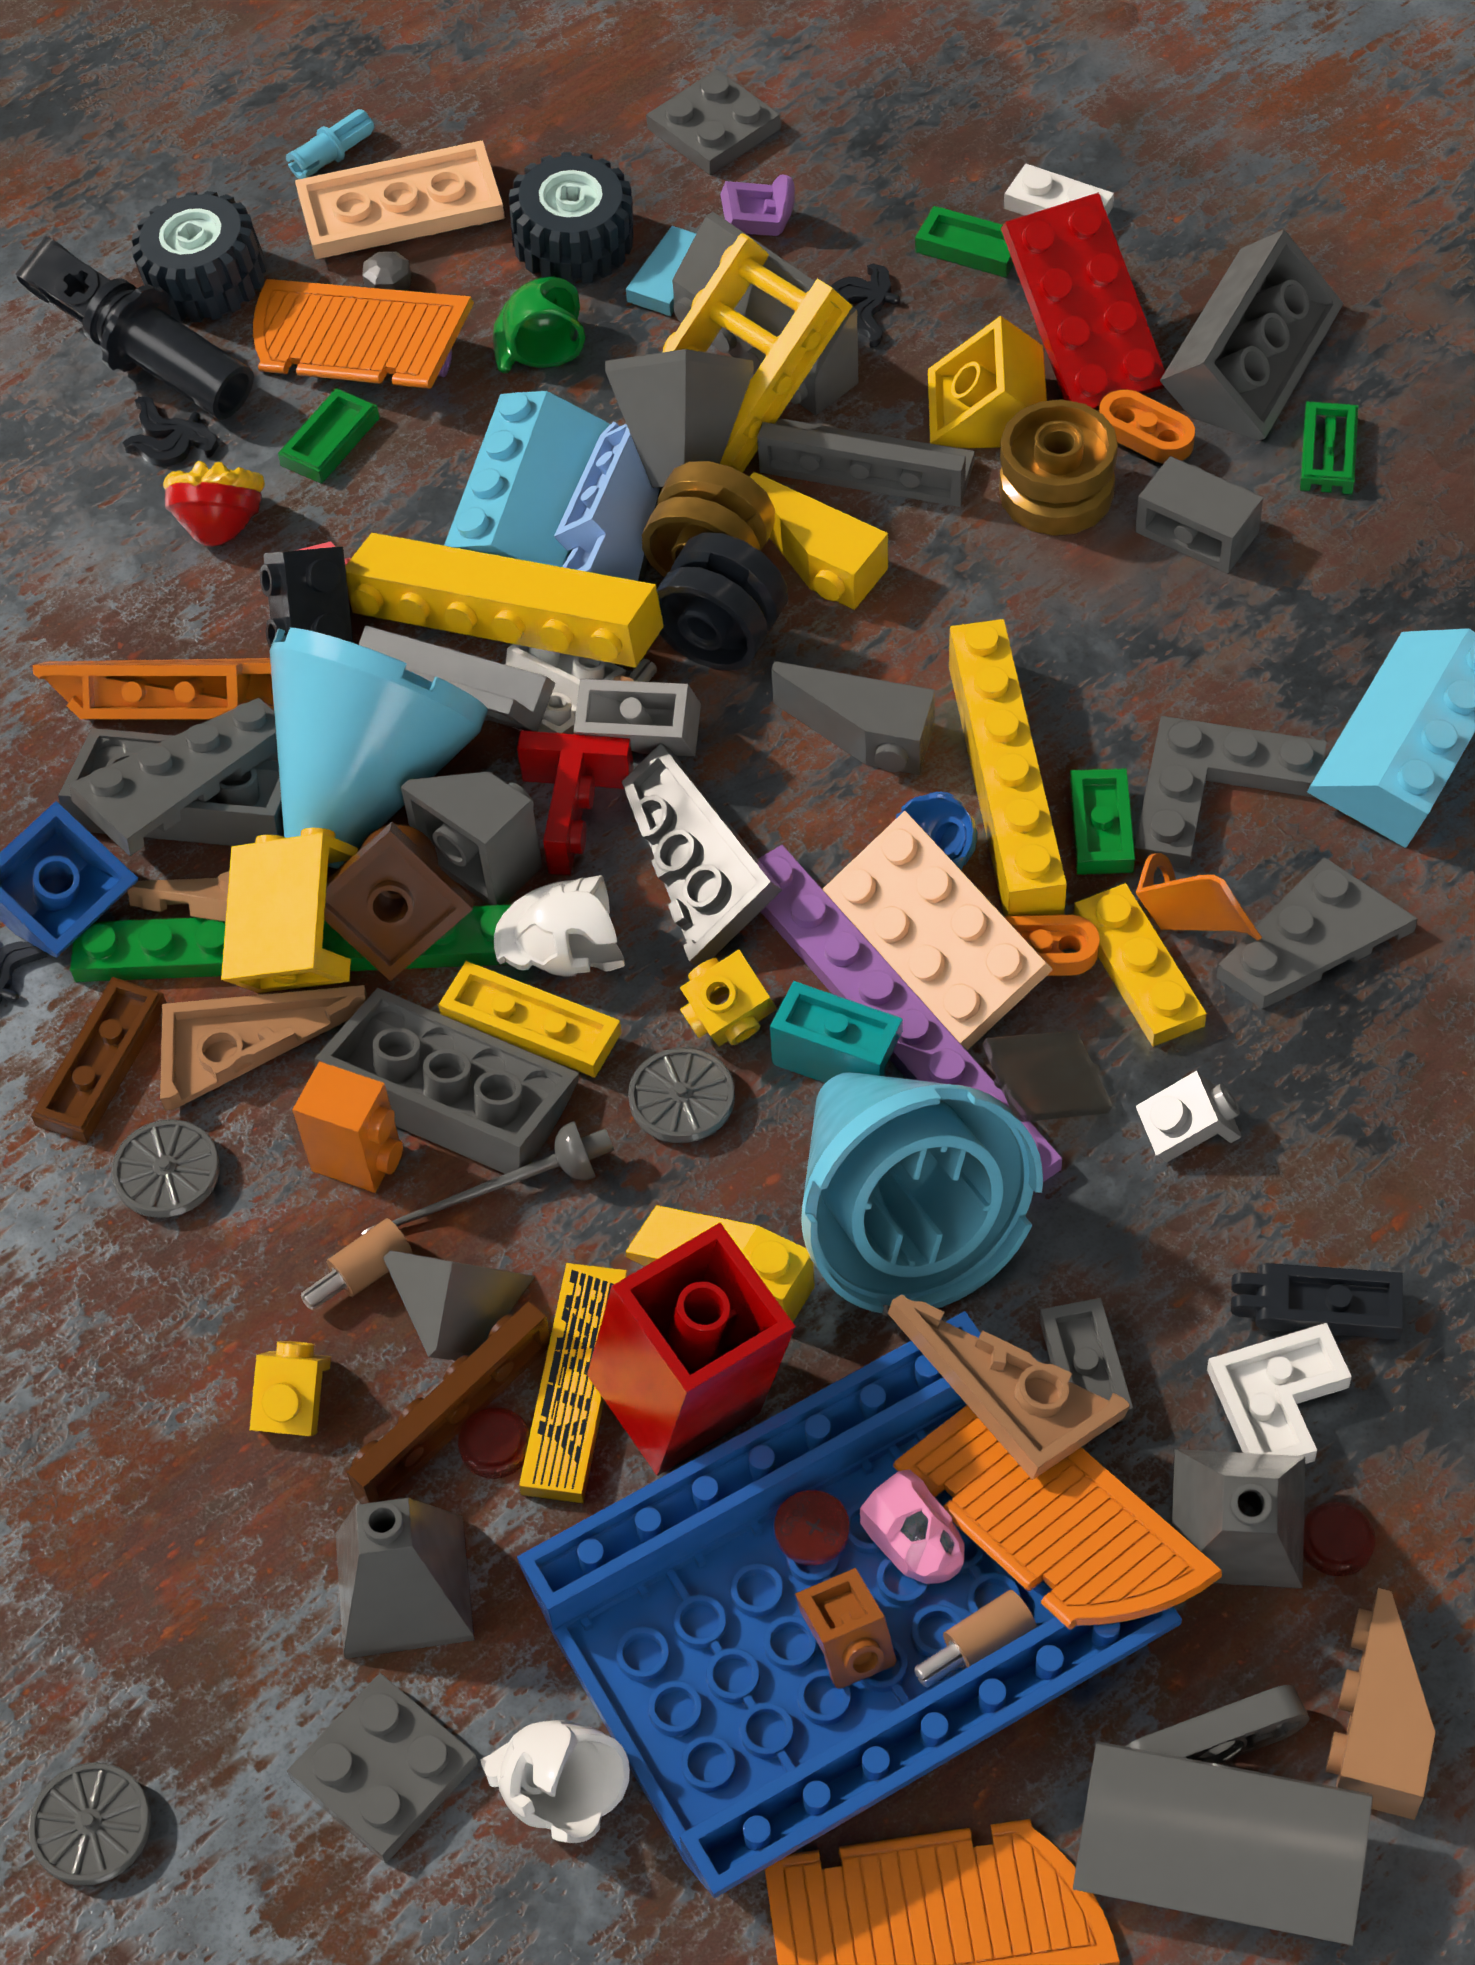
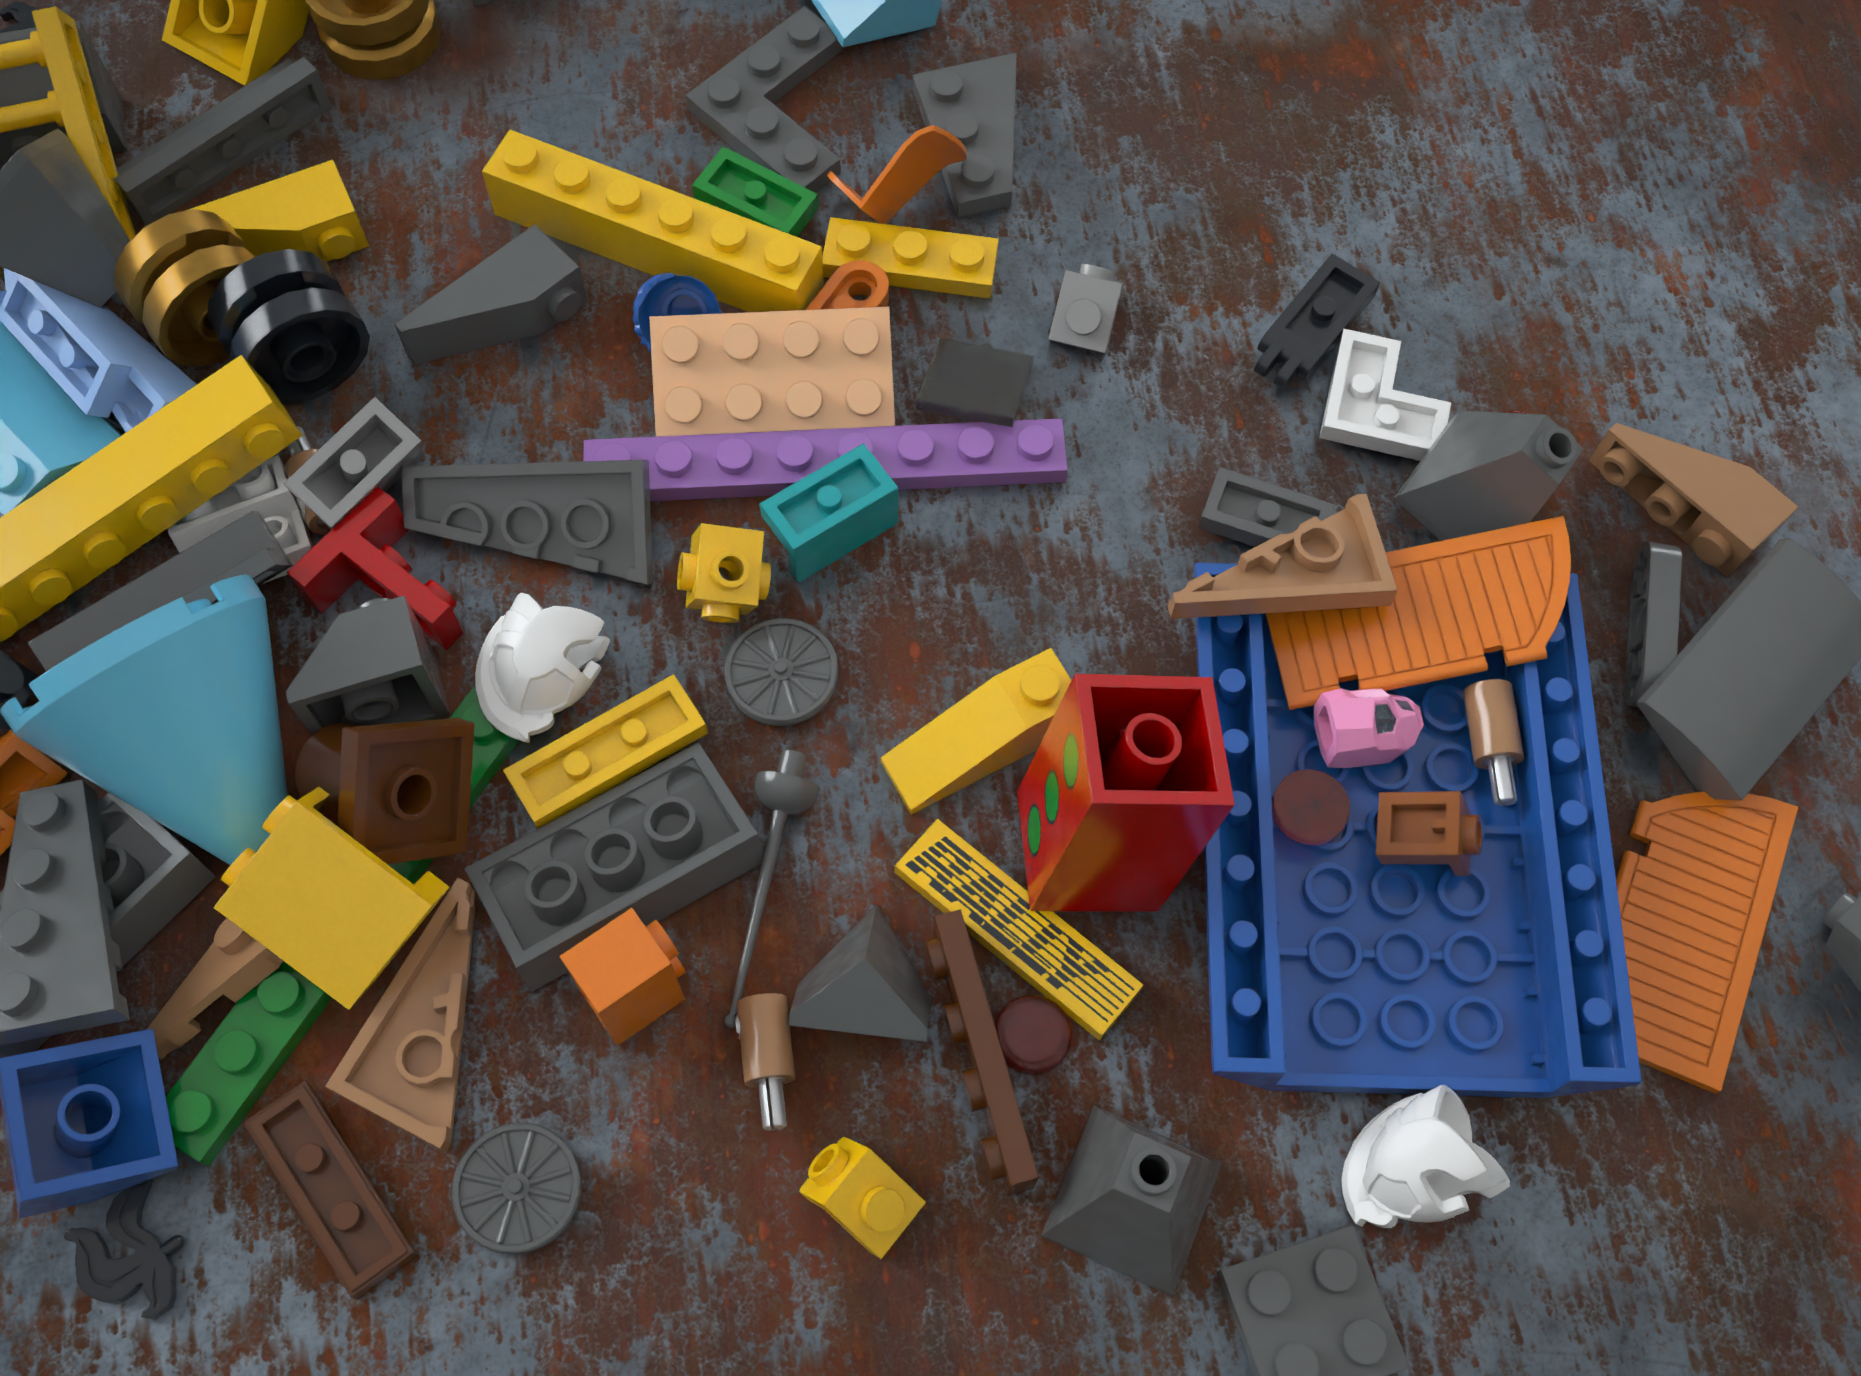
camera: 65 degrees left, 10 degrees up
medium azure cone [801,1072,1043,1313] -> none

